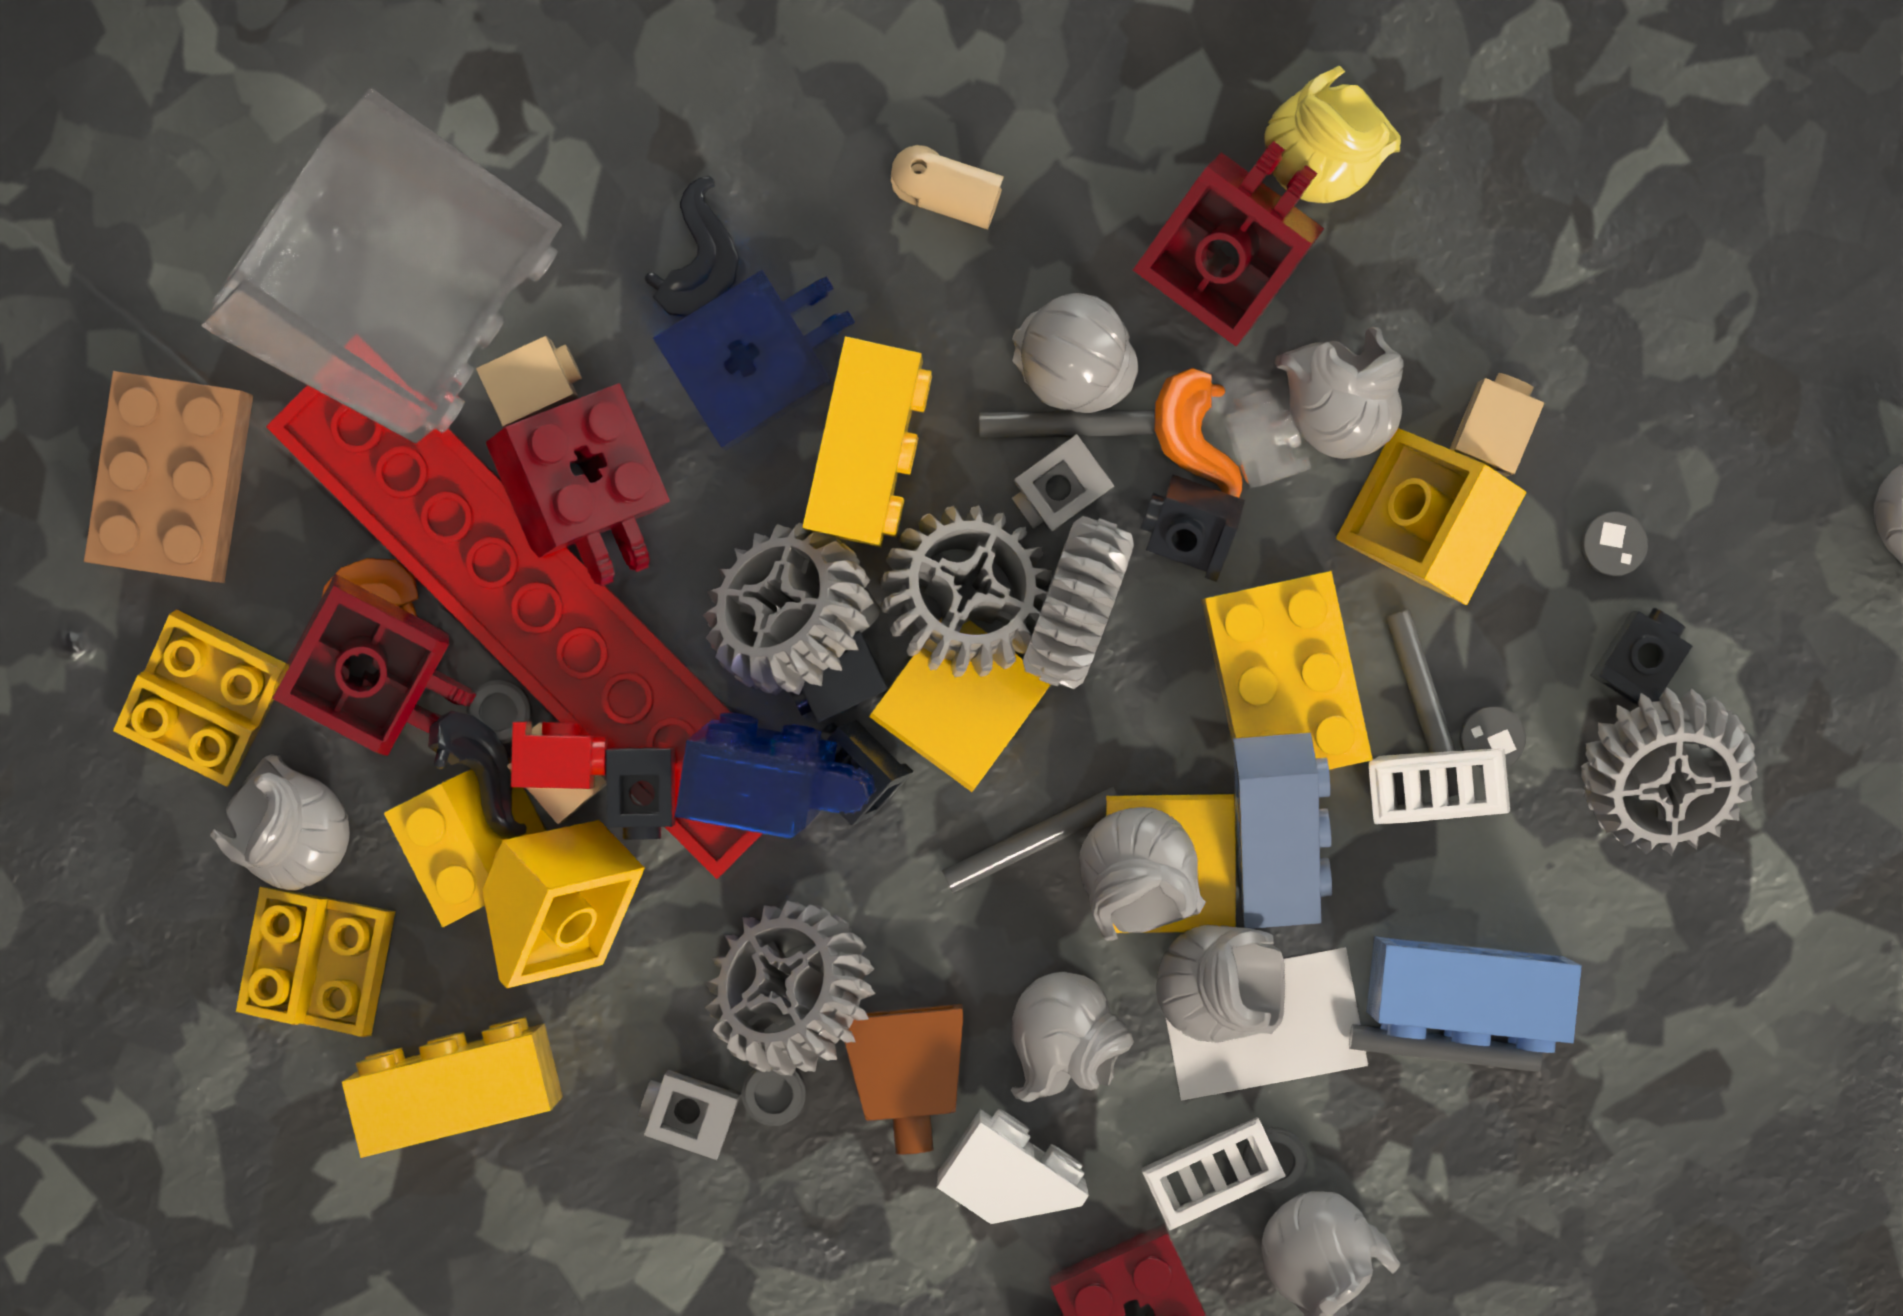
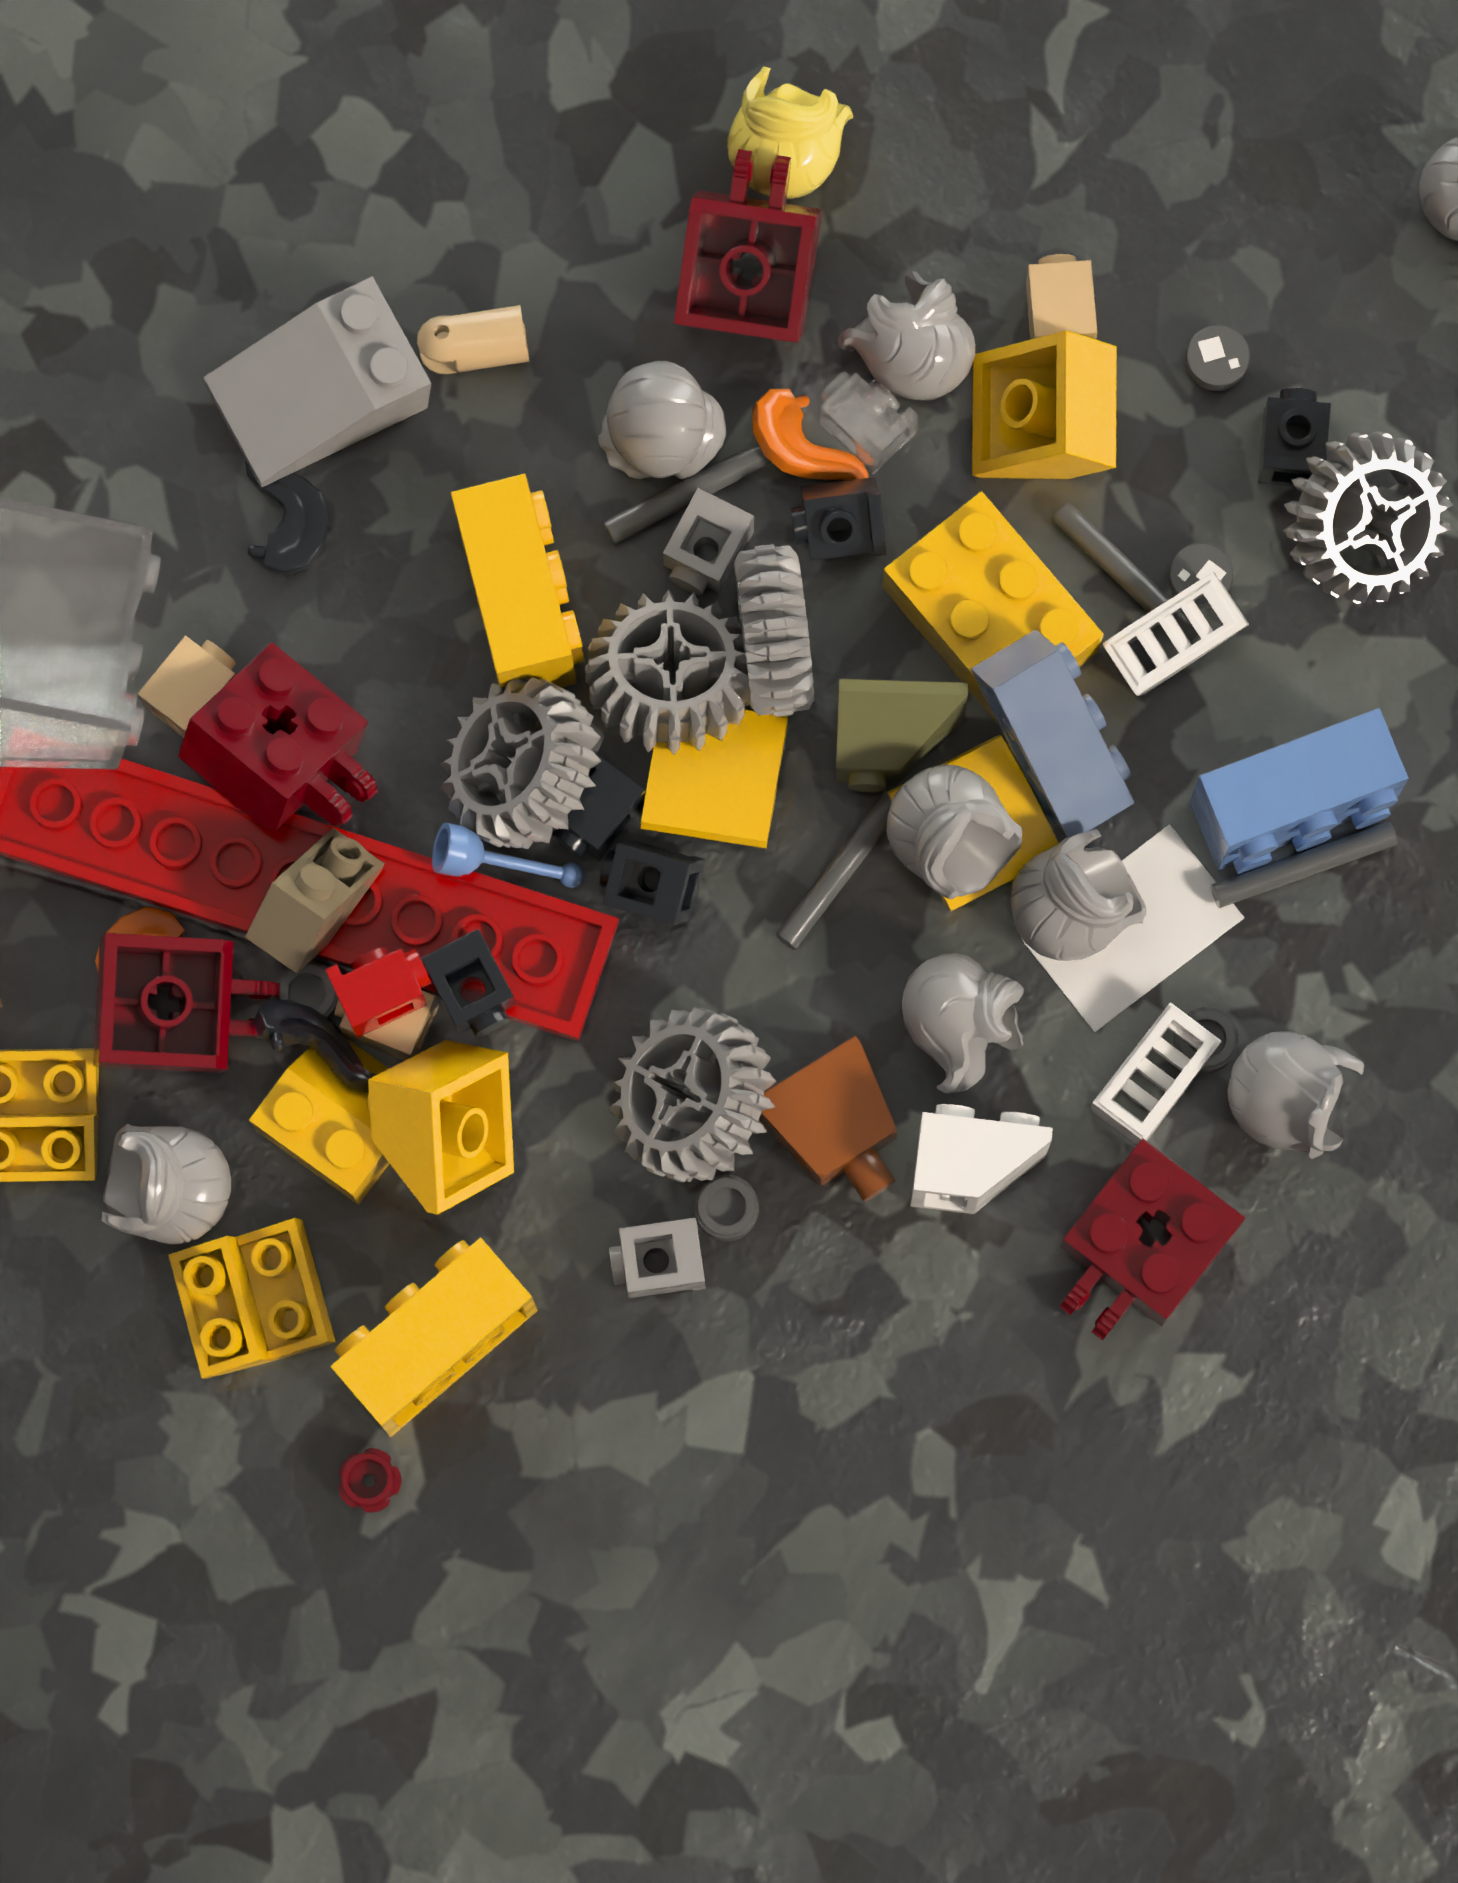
camera: 25 degrees left, 10 degrees down
clear blue hinge [653,270,856,451] -> none
clear blue hinge [675,713,877,839] -> none
none -> light grey slope [203,276,431,488]
none -> dark tan slope [245,828,385,973]
none -> dark red plate [338,1448,402,1513]
none -> medium blue hinge [432,823,584,888]
none -> olive slope [835,679,968,792]

